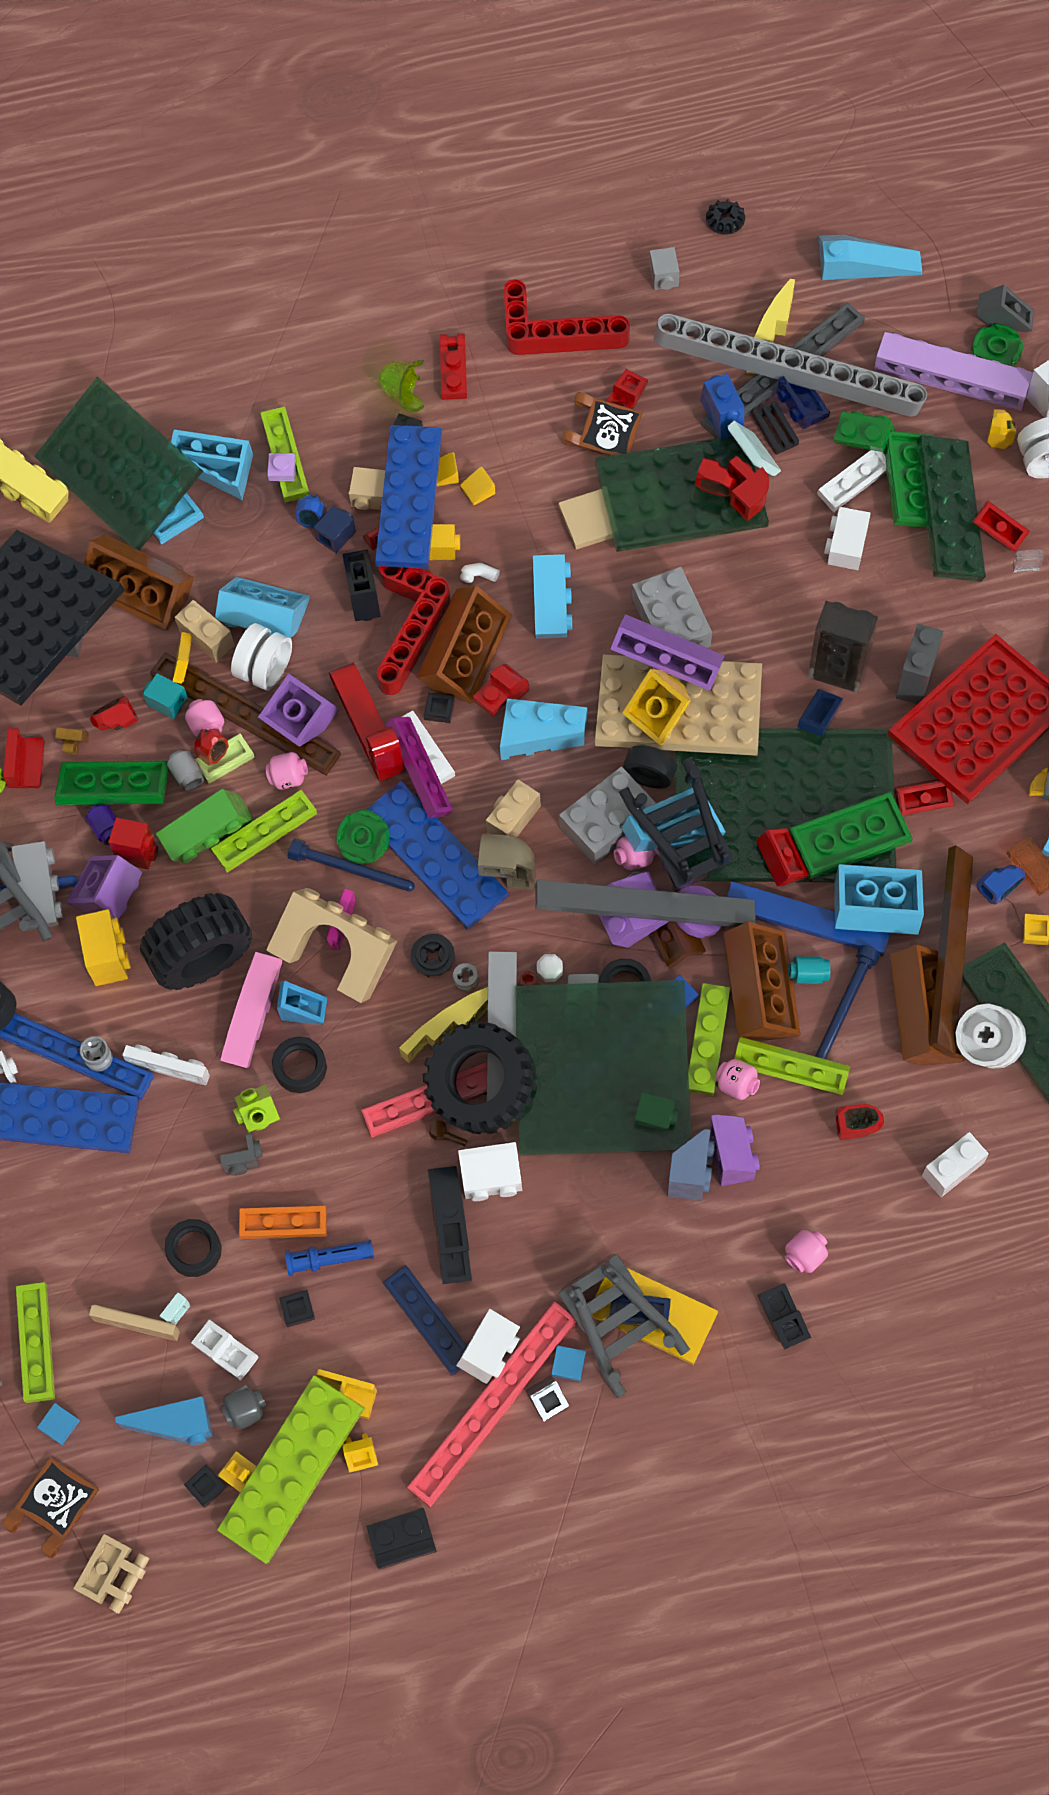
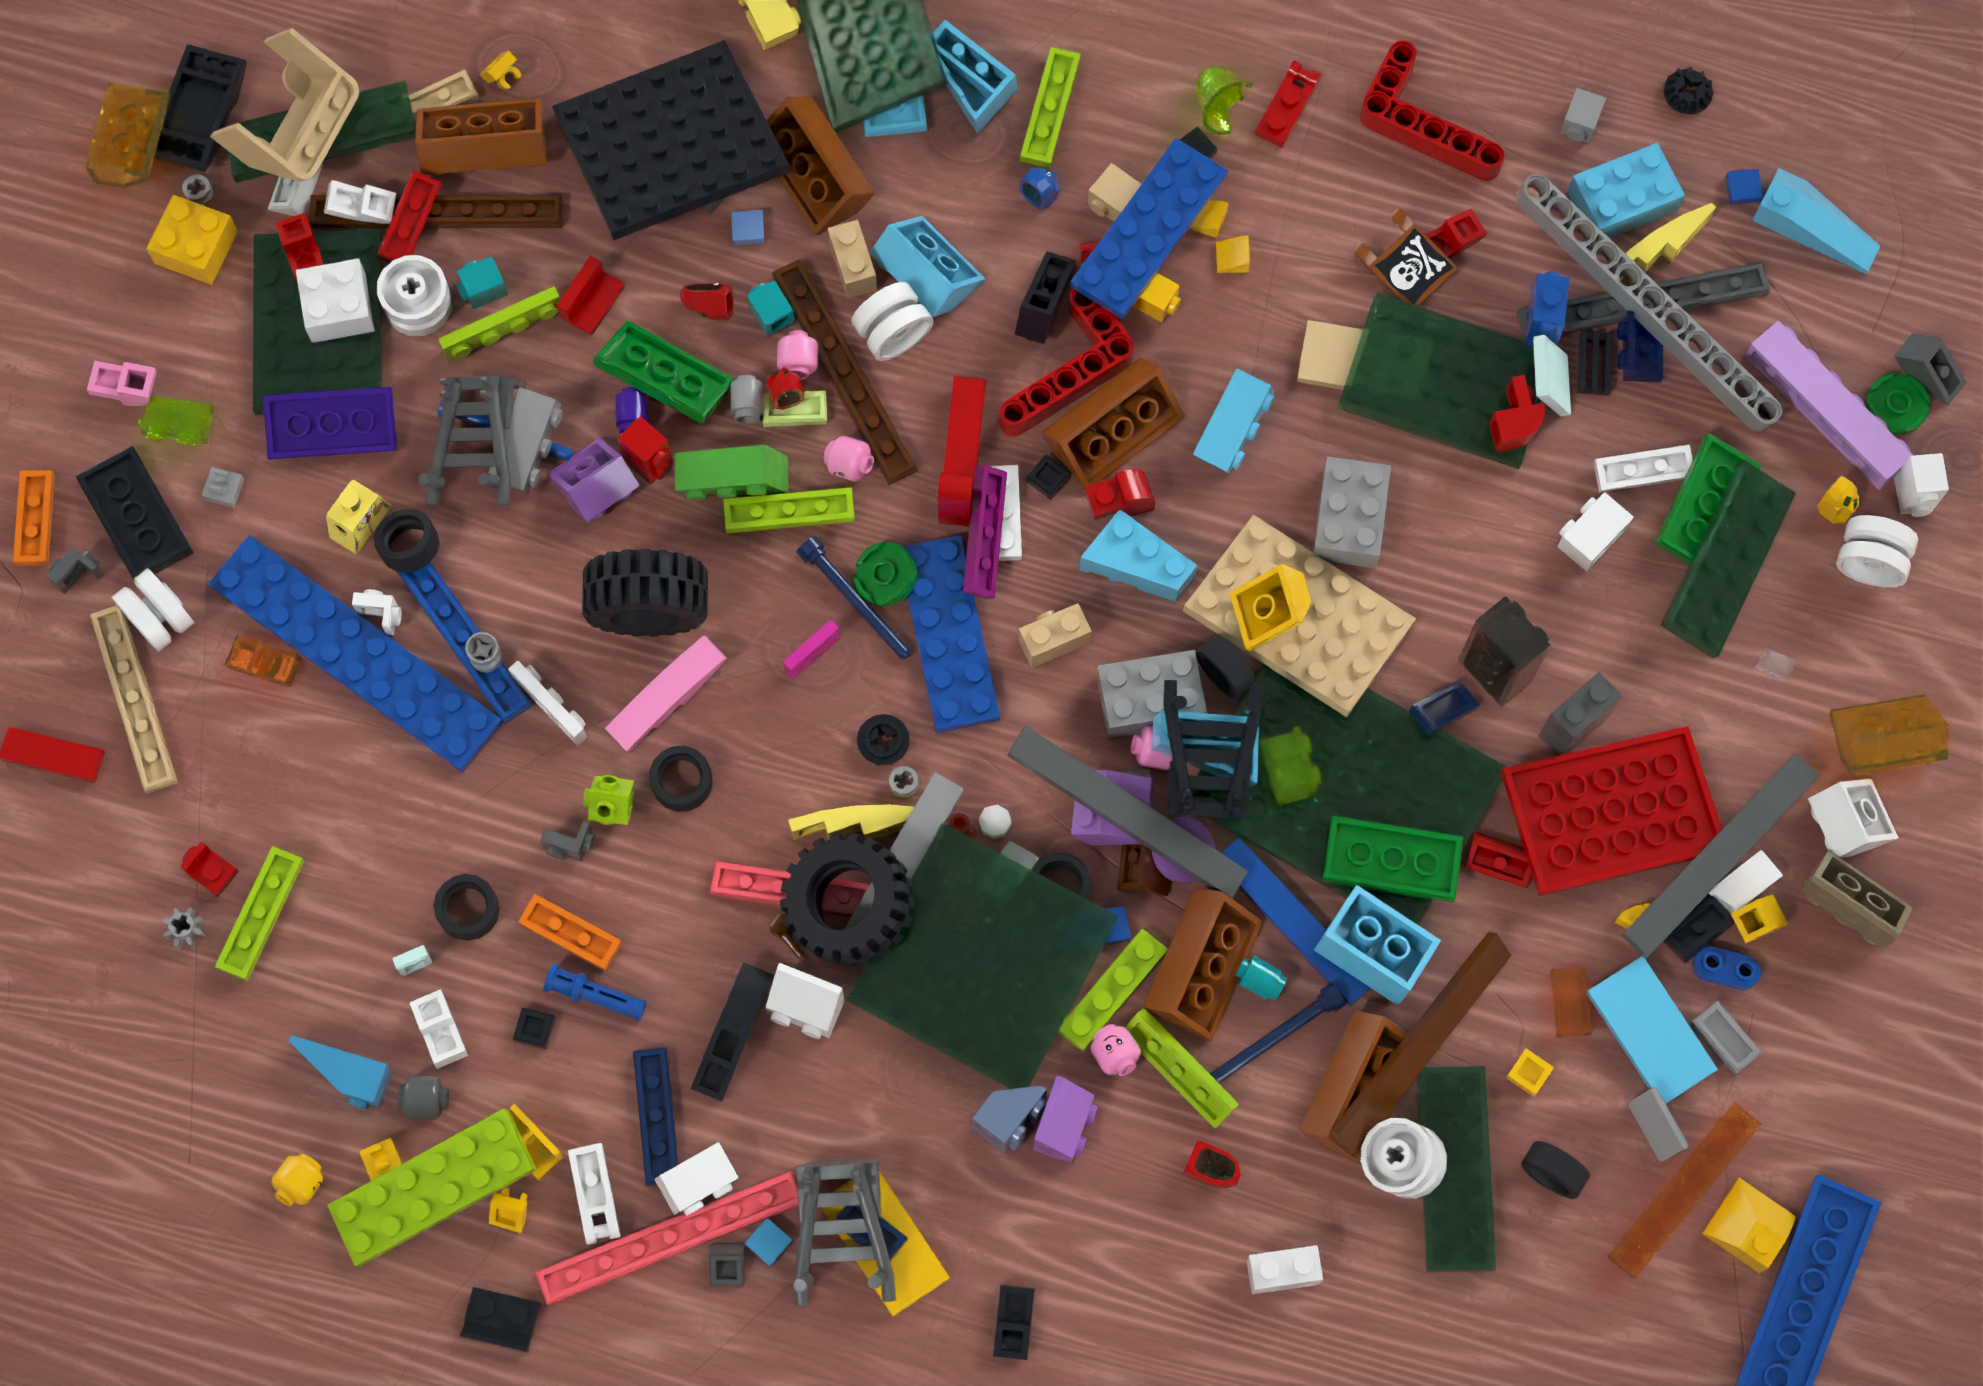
camera: 25 degrees right, 5 degrees up
flag [2,1458,99,1559] -> none
dark azure tile [37,1403,80,1446] -> none
pearl gold tile [55,727,89,755] -> none
tan plate [74,1534,149,1614] -> none
yellow brick [76,909,131,986] -> none
tan tile [89,1305,180,1341] -> none
yellow tile [172,632,192,684] -> none
black tile [184,1464,227,1508] -> none
medium lavender slope [258,673,339,747] -> none
tan arch [266,888,397,1003] -> none
lavender plate [268,453,296,481] -> none
dark azure slope [277,981,327,1025] -> none
dark blue brick [314,505,356,554] -> none
white arm [460,563,500,583] -> none
dark tan brick [478,833,536,890] -> none
medium lavender brick [610,614,724,691] -> none
dark green brick [634,1092,679,1132] -> none
red rock [695,457,738,496] -> none
red slope [756,828,809,887] -> none
bright pink head [785,1230,828,1273] -> none
green bracket [833,411,895,452] -> none
red slope [972,501,1030,553] -> none
blue rock [976,865,1026,905] -> none
none -> yellow head [271,1153,323,1206]
none -> white plate [568,1143,621,1245]
none -> medium blue tile [731,210,765,245]
none -> clear neon green bracket [1259,726,1322,805]
none -> medium azure brick [1567,143,1685,238]
none -> blue tile [1725,169,1763,205]

